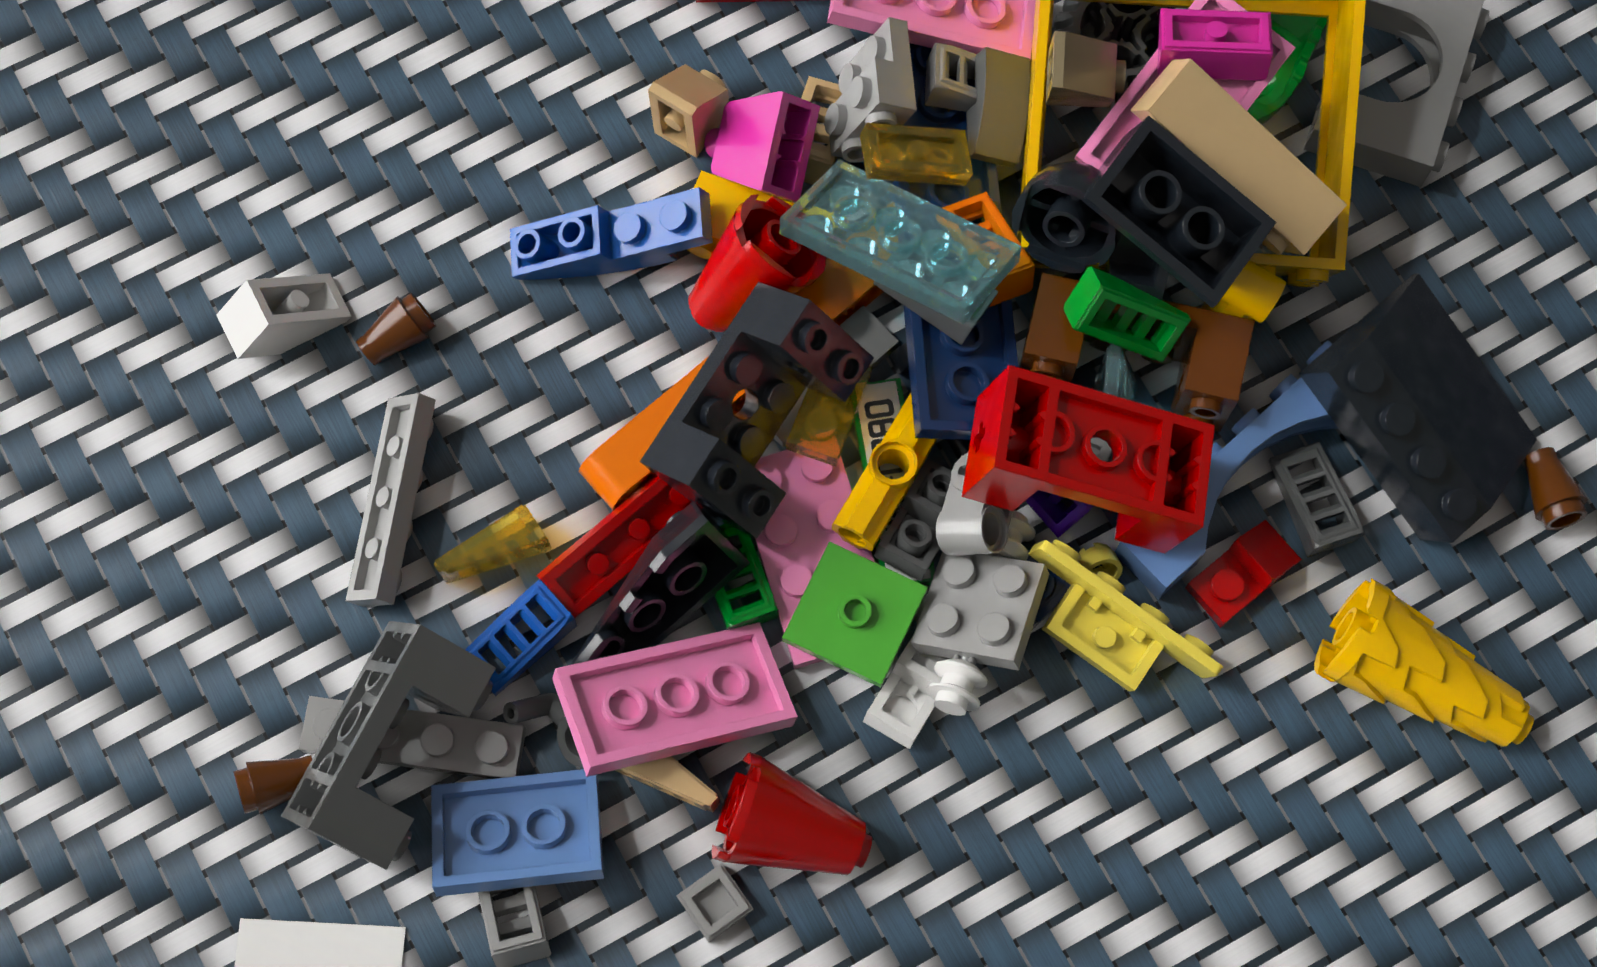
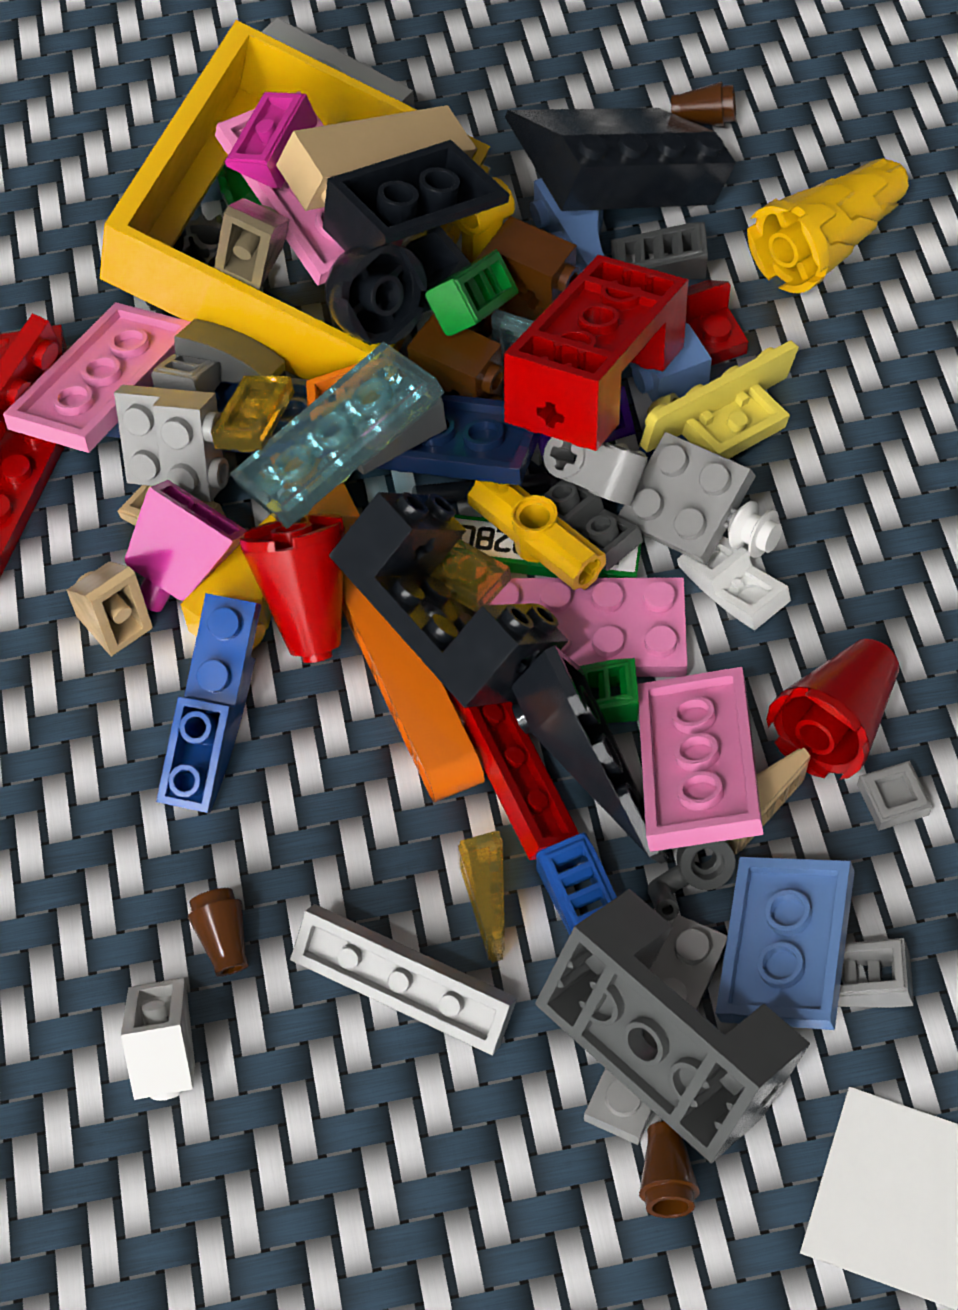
camera: 70 degrees left, 15 degrees down
bright green plate [782,541,928,688] -> none

